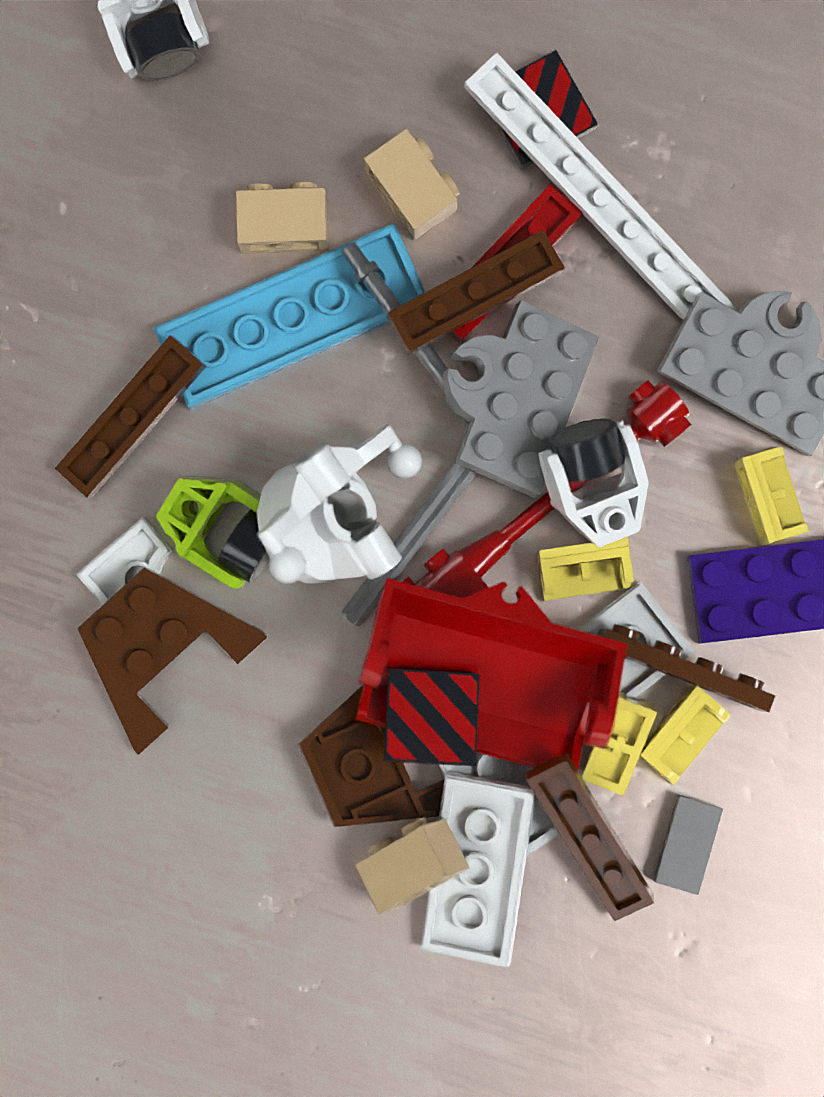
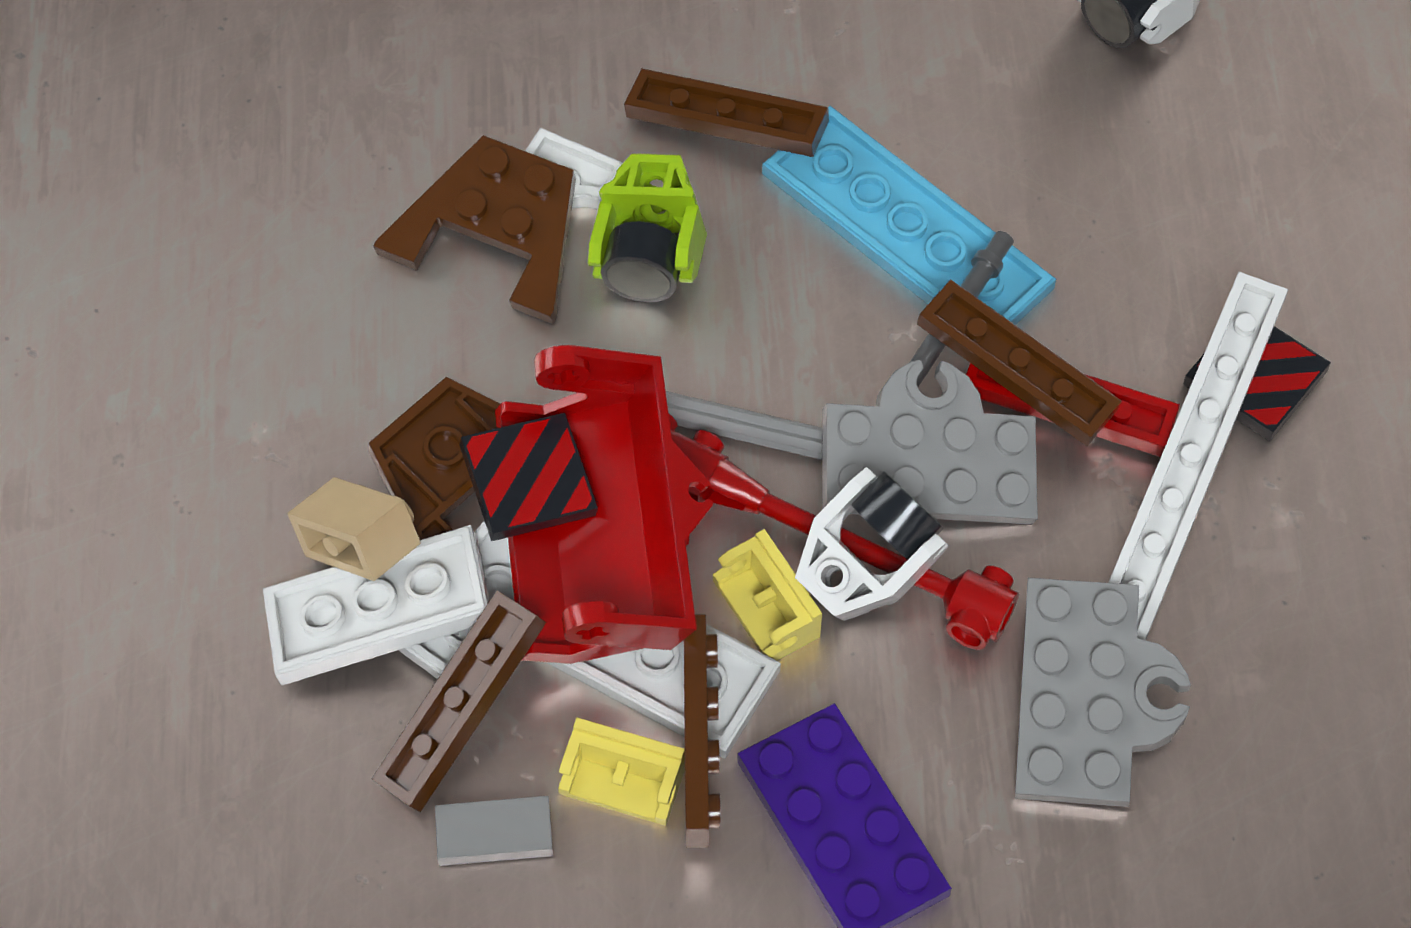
camera: 65 degrees right, 25 degrees down
tan brick [236,182,328,253] -> none
white piece [257,424,422,584] -> none
tan brick [363,129,459,240] -> none
light yellow hinge [581,692,657,796] -> none
light yellow hinge [734,446,809,546] -> none

